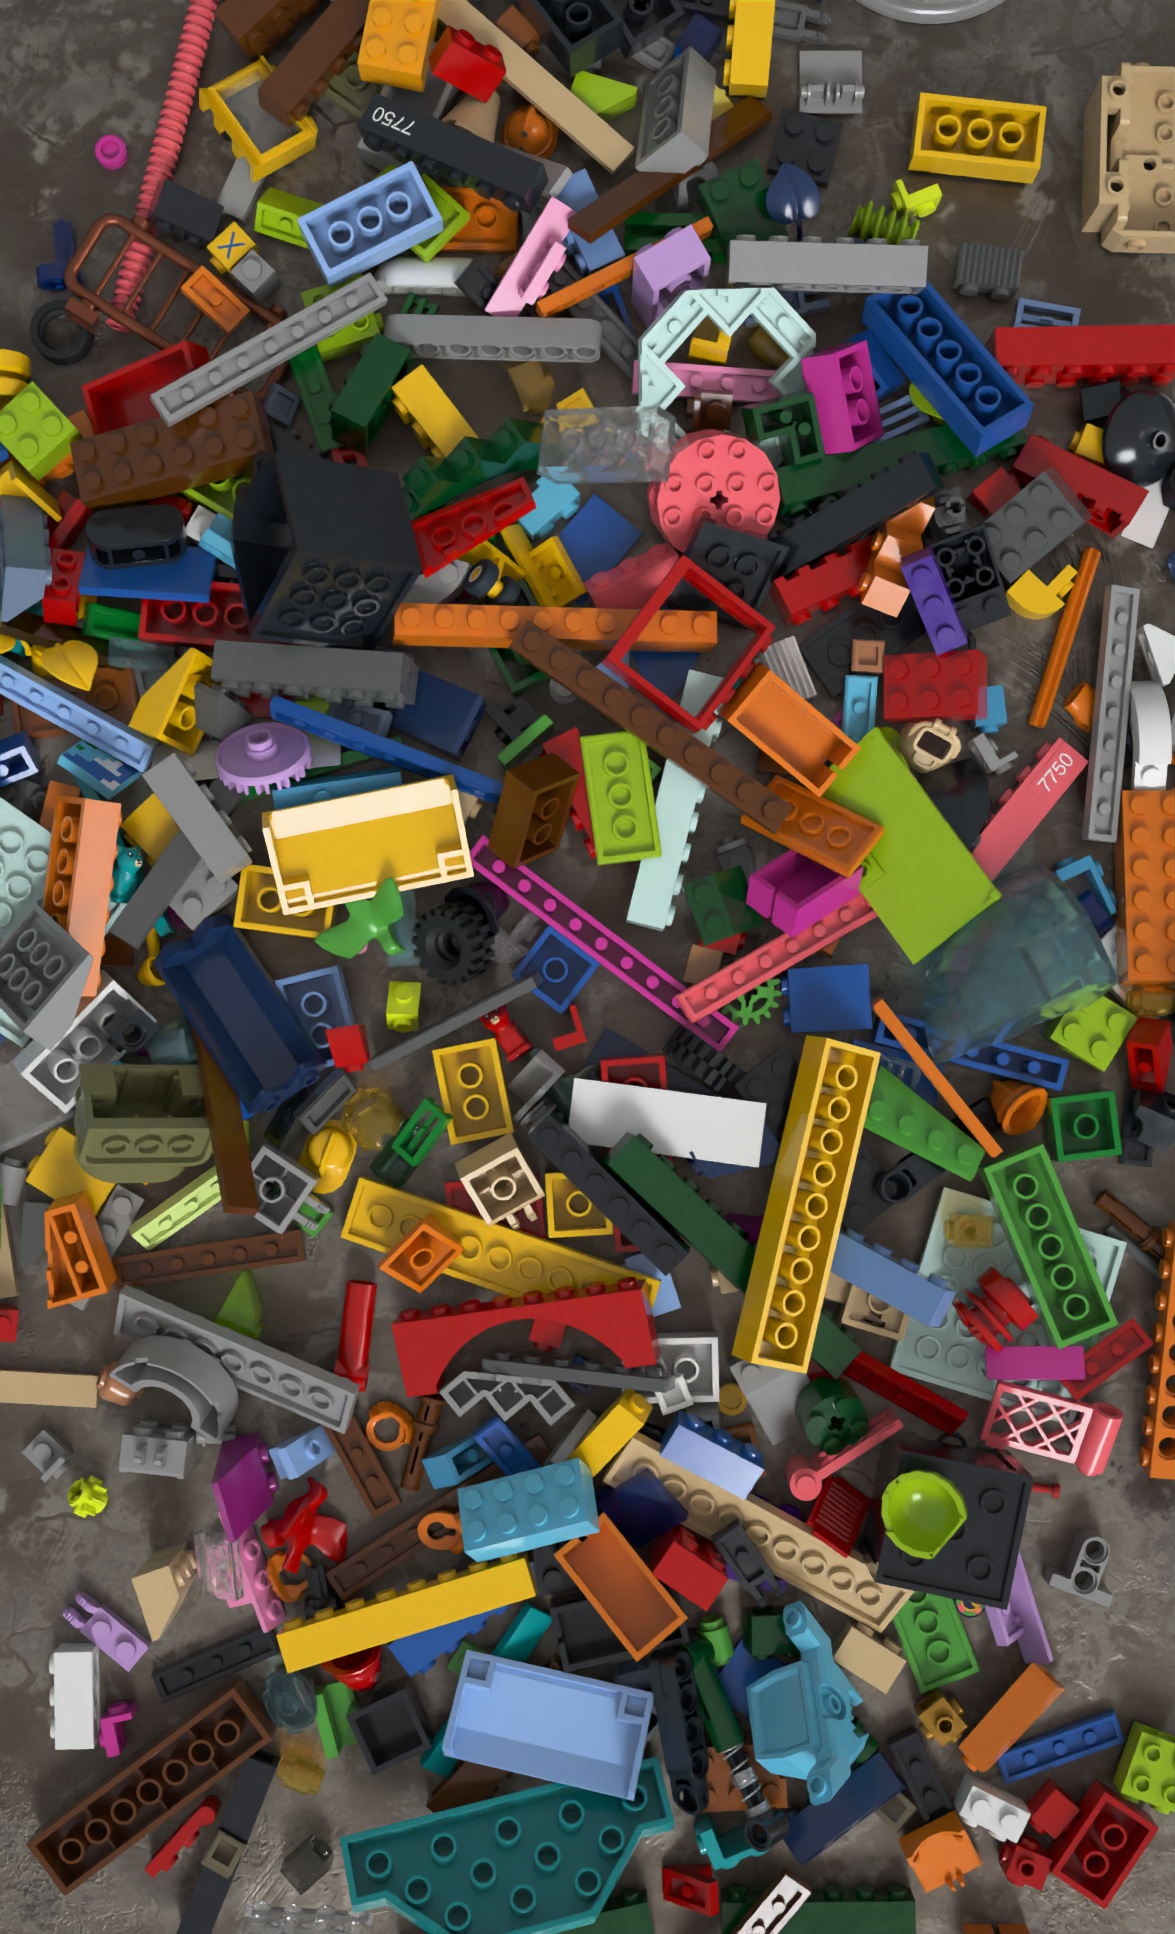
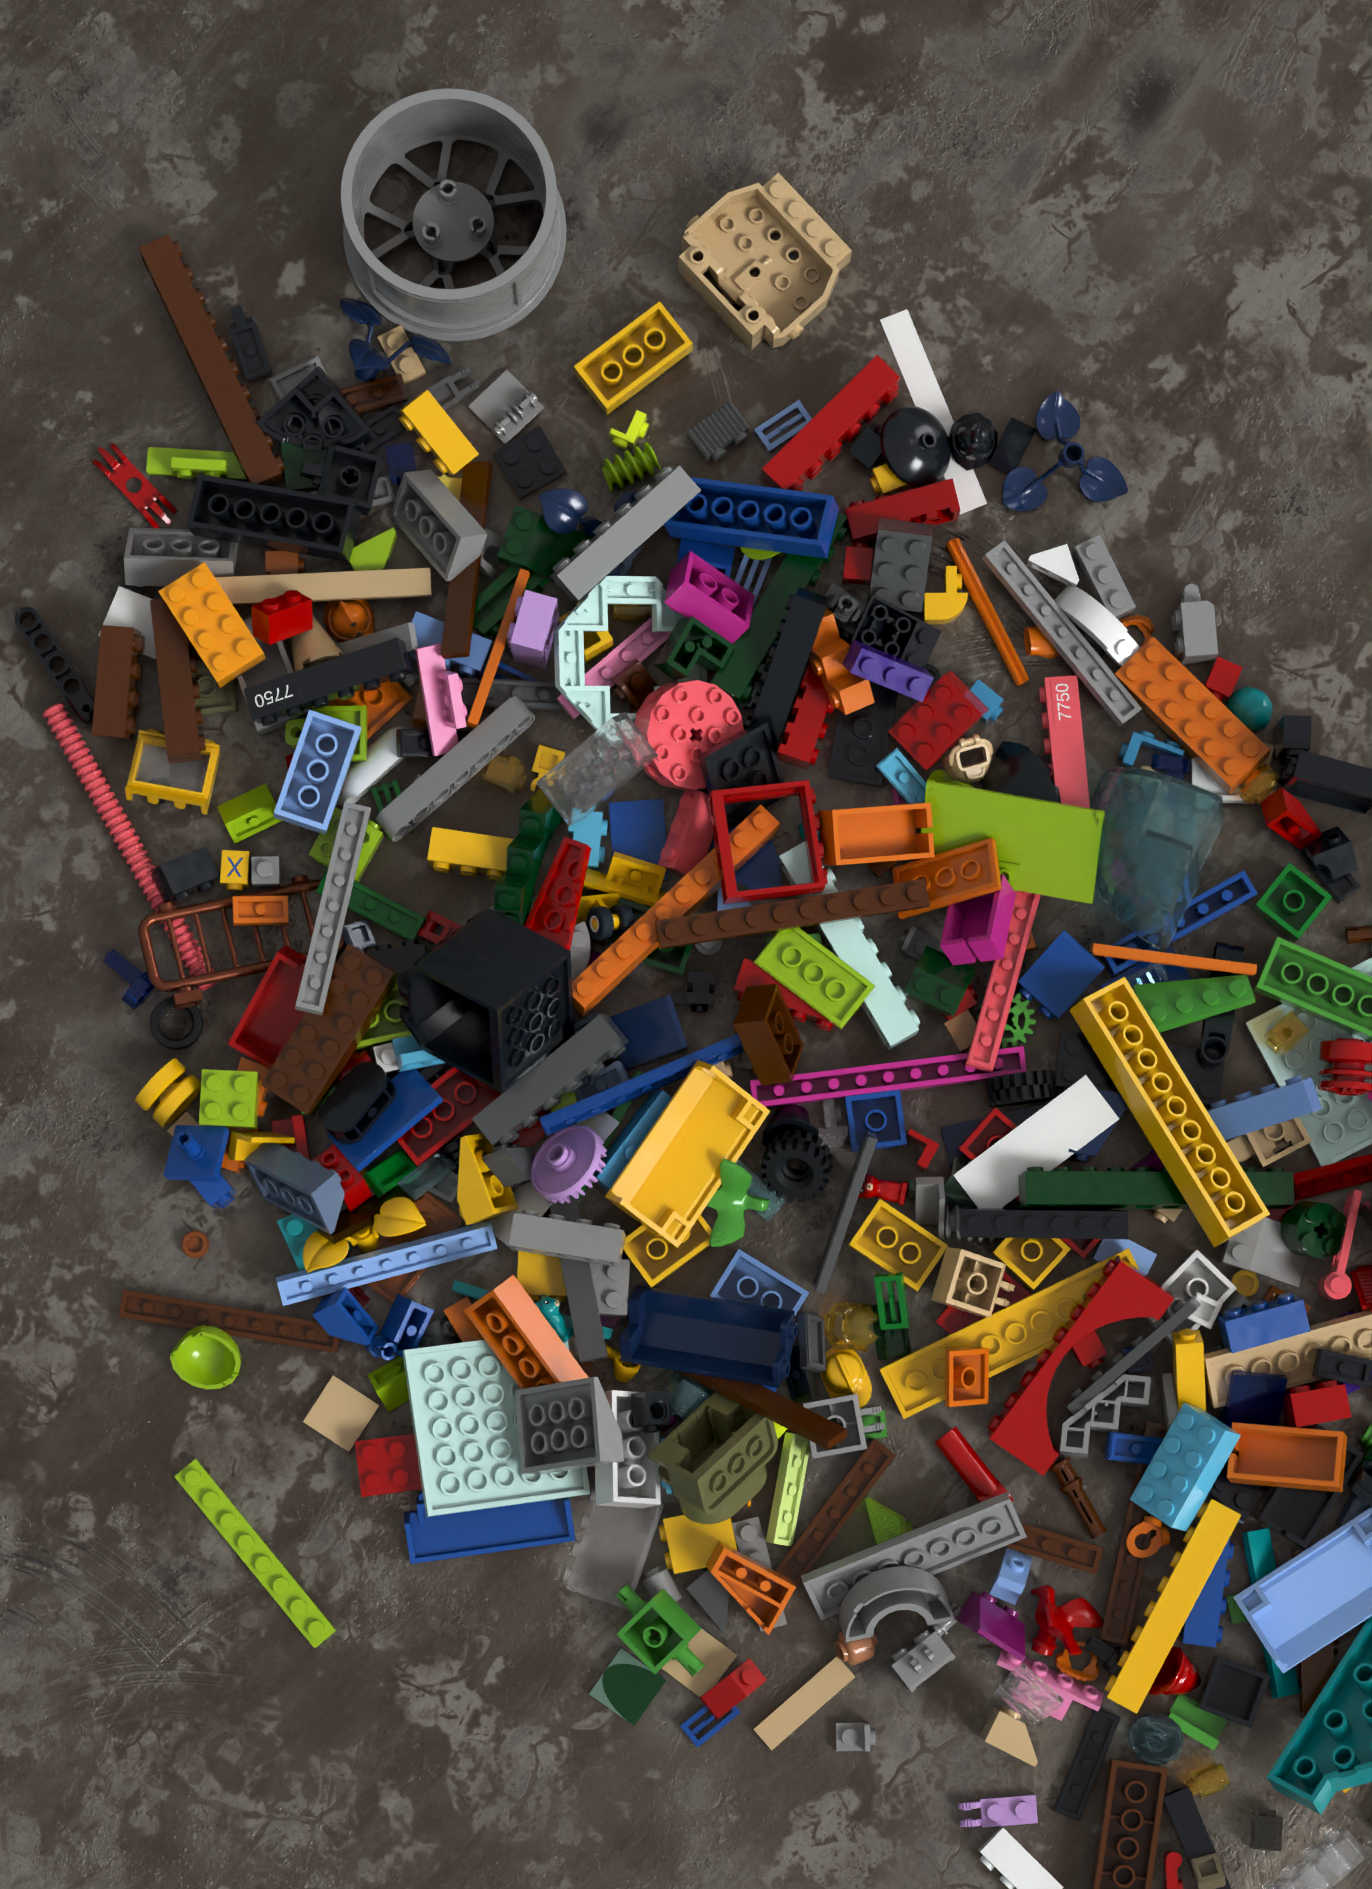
camera: 50 degrees left, 5 degrees down
tile [57,740,143,800] -> none
neon yellow gear [67,1475,108,1518] -> none
dark pink tile [95,134,128,170] -> none
dark pink bracket [99,1701,138,1758] -> none
light grey tile [216,156,266,224] -> none
red slope [326,1024,371,1073] -> none
dark green brick [328,332,411,456] -> none
orange piece [366,1401,415,1451] -> none
neon yellow bracket [386,981,422,1033] -> none
dark azure slope [422,1434,493,1489] -> none
bright green tile [498,714,554,772] -> none
white brick [754,636,817,701] -> none
nougat tile [850,639,885,674] -> none
light grey bracket [966,733,1018,776] -> none
orange piece [990,1079,1048,1135] -> none
lime brick [1042,984,1138,1072] -> none

